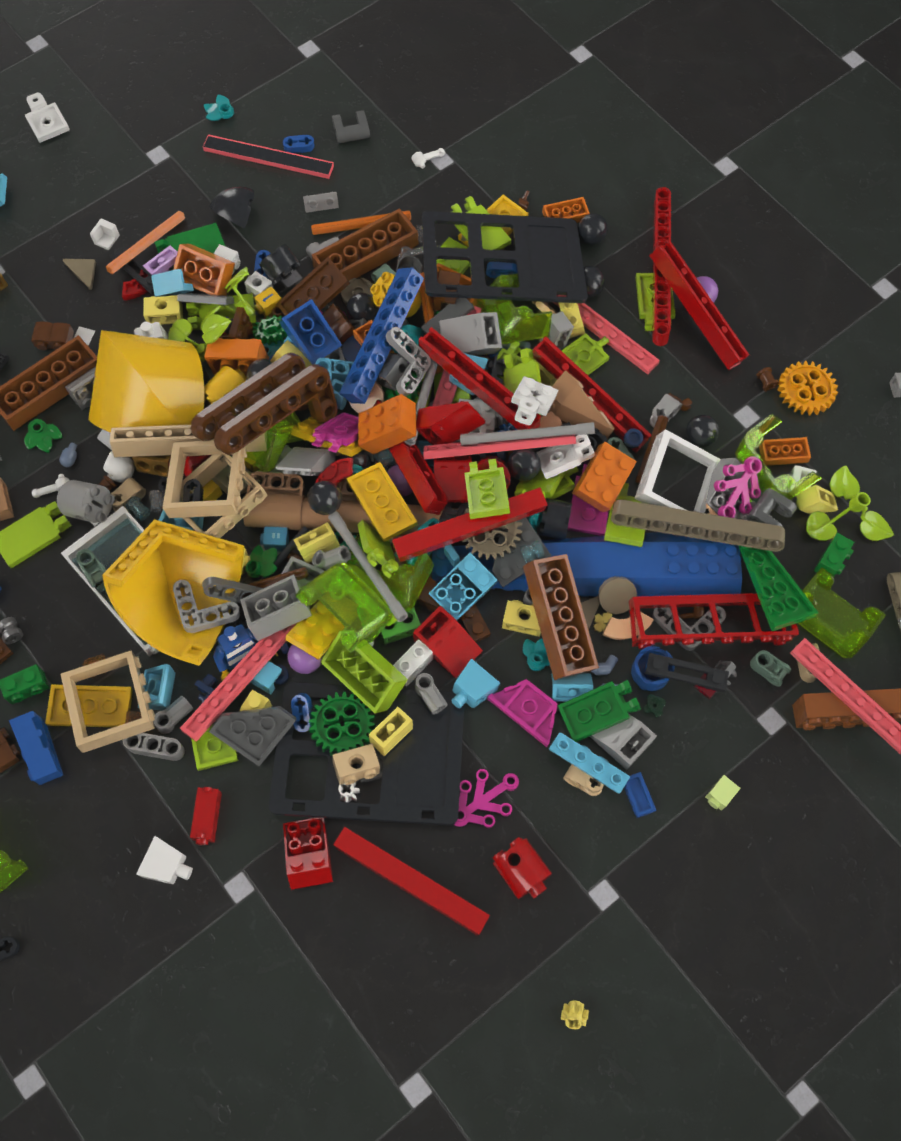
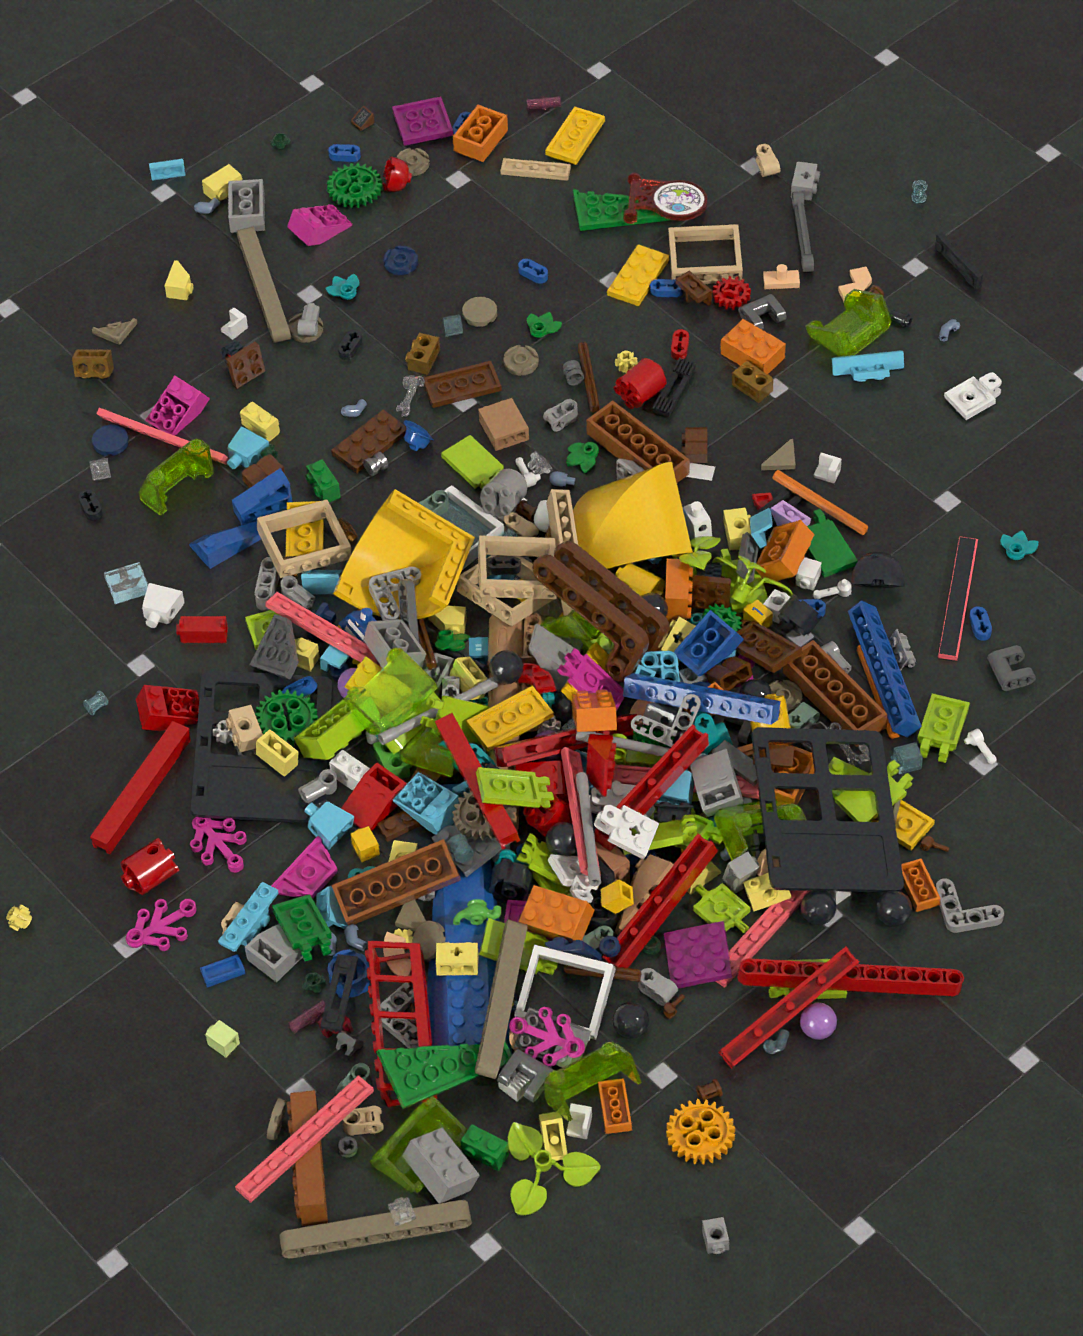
camera: 90 degrees right, 15 degrees down
none -> clear light blue bush [83,690,109,715]
none -> clear tile [104,562,148,604]
none -> dark pink plant [126,899,196,951]
none -> blue wedge [189,521,261,569]
none -> dark tan tile [267,1098,287,1140]
none -> clear pink pin [288,1000,325,1034]
none -> yellow brick [351,826,380,862]
none -> light grey brick [402,1128,479,1204]
none -> light yellow brick [436,942,479,975]
none -> bright green piece [453,899,501,925]
none -> clear tile [527,451,552,475]
none -> dark blue slope [545,937,602,961]
none -> yellow brick [601,880,634,914]
none -> magenta plate [664,921,733,989]
none -> white piece [813,579,852,599]
none -> blue brick [848,601,922,738]
none -> clear light blue brick [891,742,923,774]
none -> lime tile [917,694,970,763]
none -> light grey beam [936,879,1004,933]

